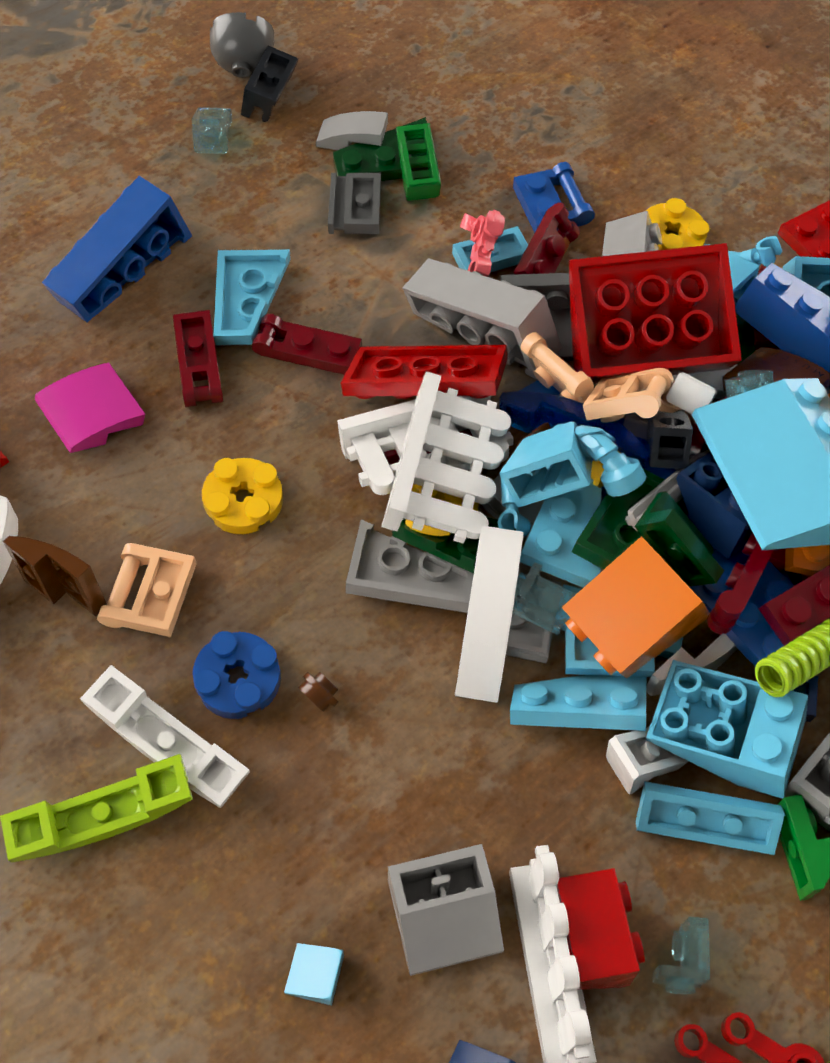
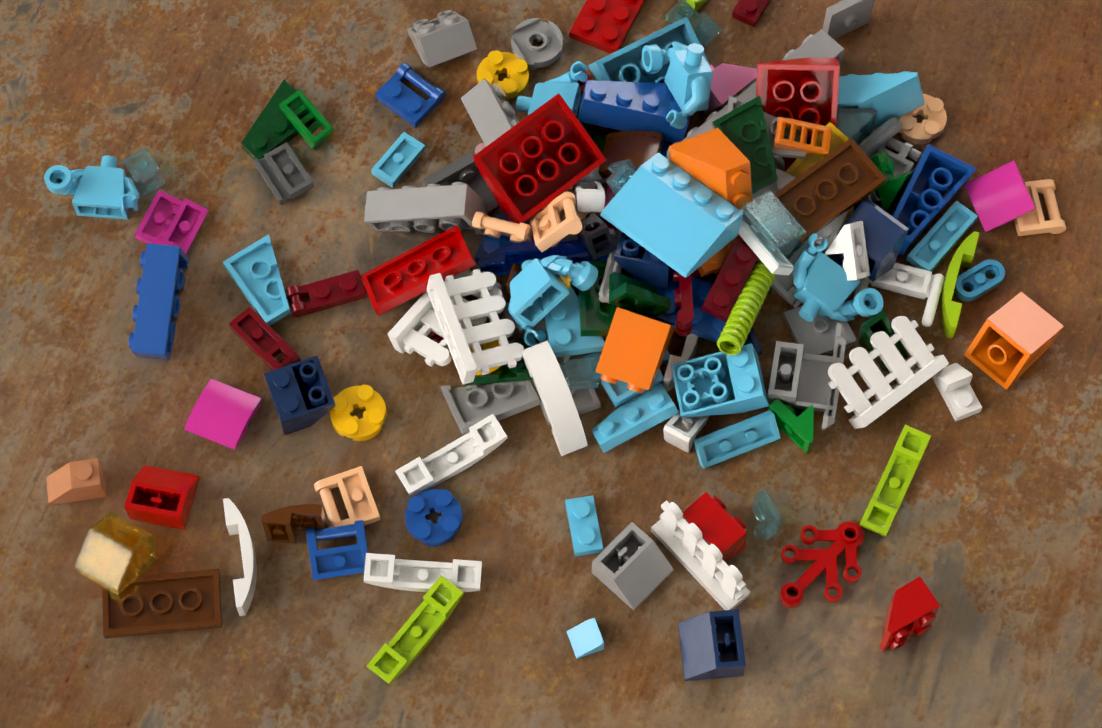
camera: 30 degrees left, 5 degrees up
dark grey cylinder [210,12,274,78] -> none
black hinge [241,45,299,122] -> none
reddish brown plate [298,672,339,712] -> none
light grey slope [316,111,388,150] -> none
coral piece [460,210,505,277] -> none
dark red plate [513,202,580,275] -> none
none -> medium azure torso [44,155,140,220]
none -> dark pink slope [134,190,209,254]
none -> dark blue slope [264,356,336,435]
none -> blue plate [306,520,368,580]
none -> white slope [395,414,508,495]
none -> light grey slope [407,10,477,67]
none -> light grey plate [511,18,563,70]
none -> medium azure plate [565,495,603,557]

